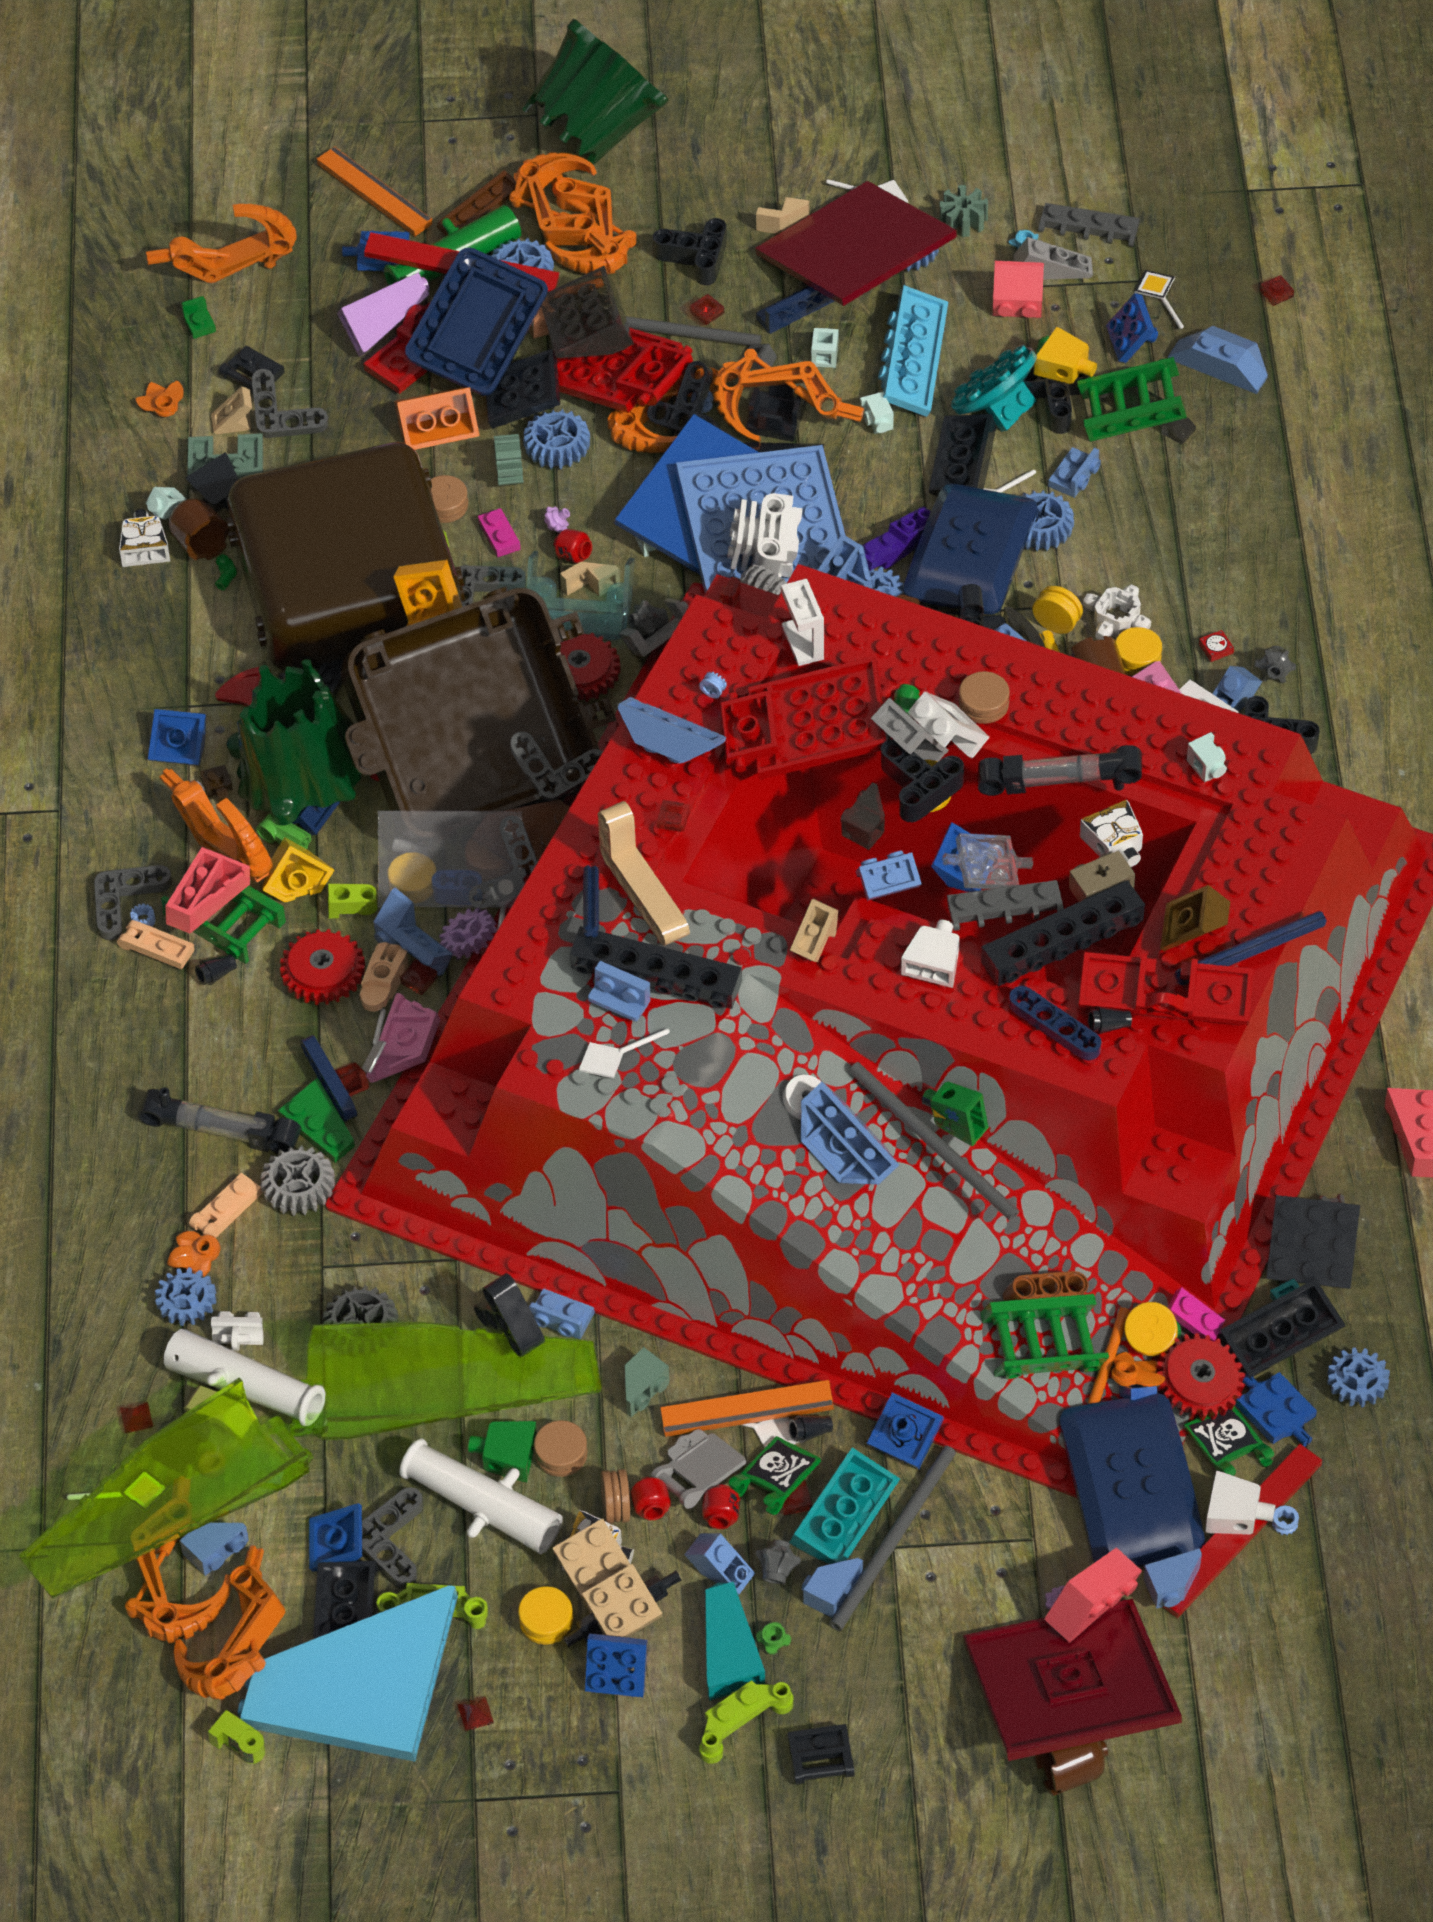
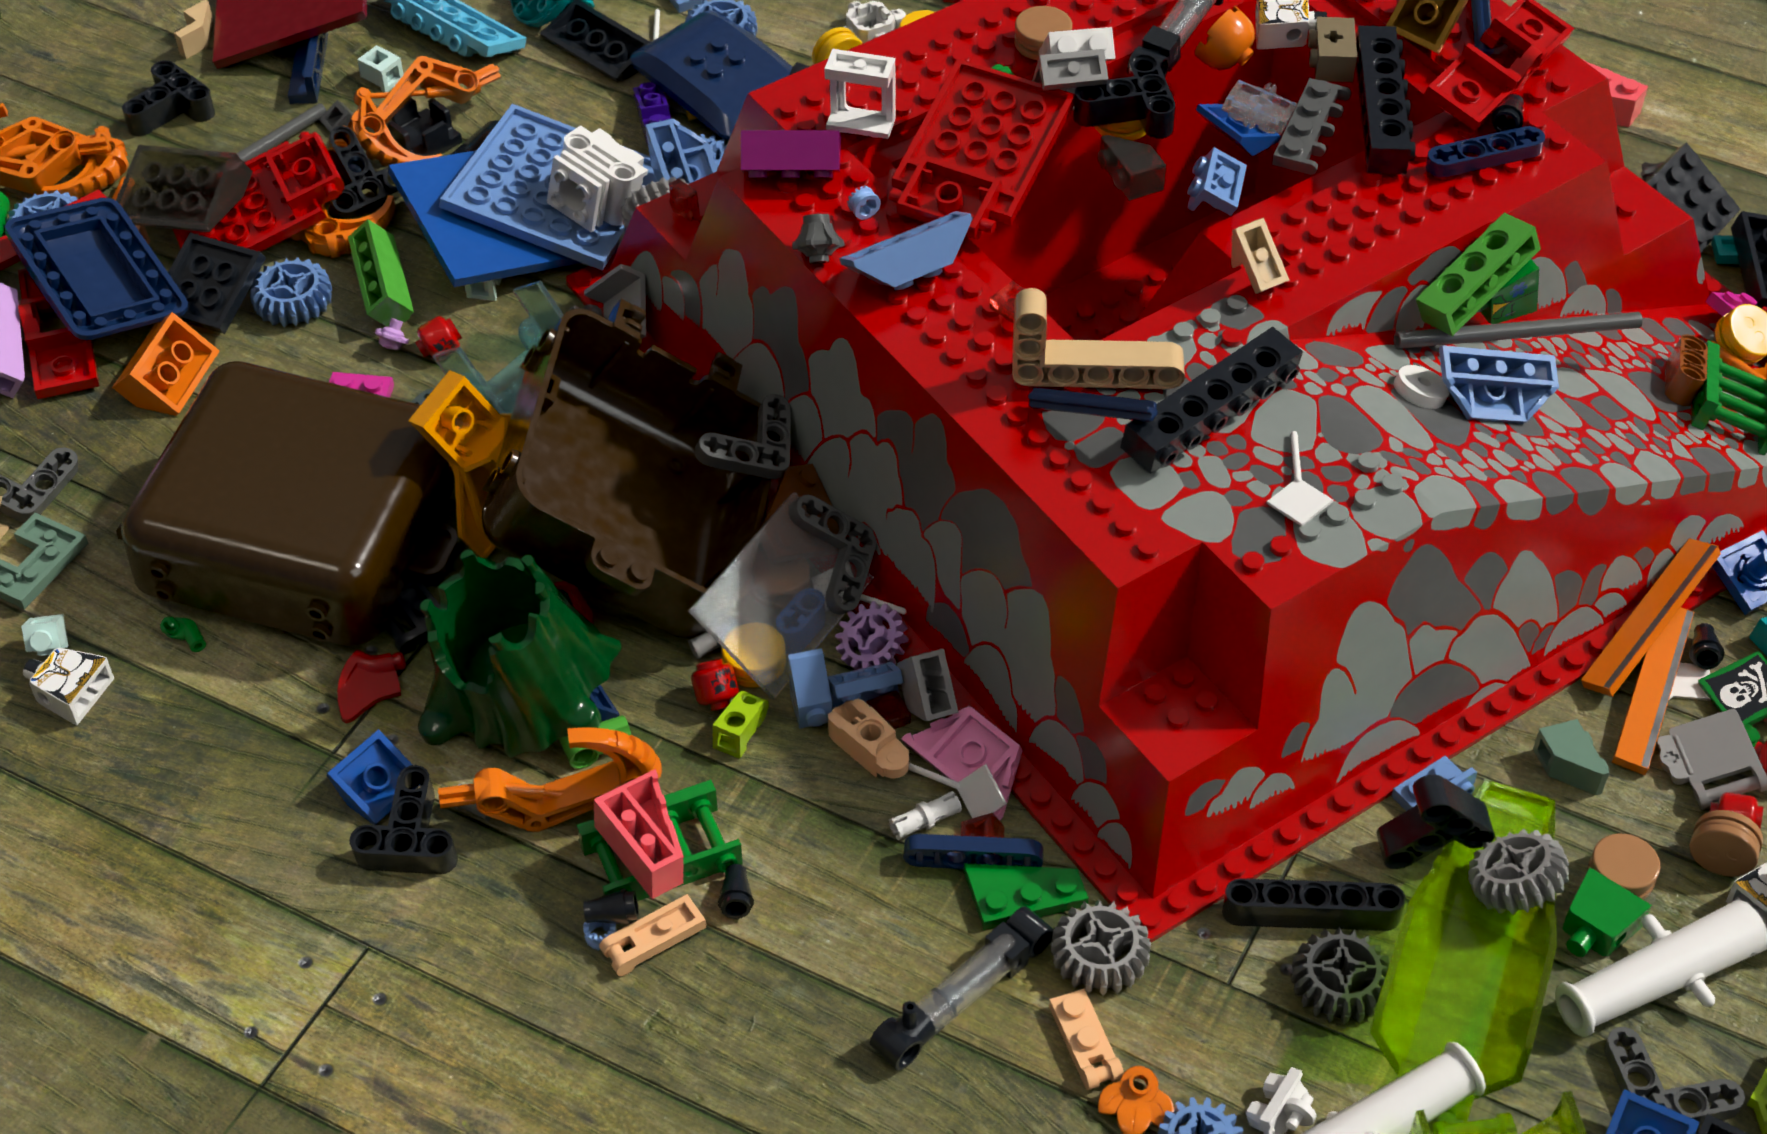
camera: 60 degrees left, 5 degrees down
dark grey beam [94,865,172,940] -> none
reddish brown cylinder [168,498,229,561] -> none
black torso [186,452,239,513] -> none
dark brown plate [200,764,233,803] -> none
yellow slope [262,837,334,902] -> none
red gear [280,929,365,1005] -> none
sand green gear [494,434,524,486] -> none
tan slope [560,562,620,597] -> none
medium blue bracket [588,961,650,1022] -> none
clear red plate [690,294,724,325] -> none
light aqua brick [860,392,894,434] -> none
white torso [901,920,960,988] -> none
none -> bright green brick [348,219,414,327]
none -> black beam [349,765,458,874]
none -> black cone [583,888,639,924]
none -> red head [691,658,739,711]
none -> magenta slope [741,130,841,178]
none -> dark grey rock [792,214,845,264]
none -> white pin [889,791,962,840]
none -> light grey torso [897,648,959,721]
none -> orange cylinder [1194,6,1255,70]
none -> black beam [1222,878,1406,931]
none -> bright green brick [1416,212,1541,336]
none -> light grey gear [1468,829,1569,915]
none -> orange tile [1581,538,1721,697]

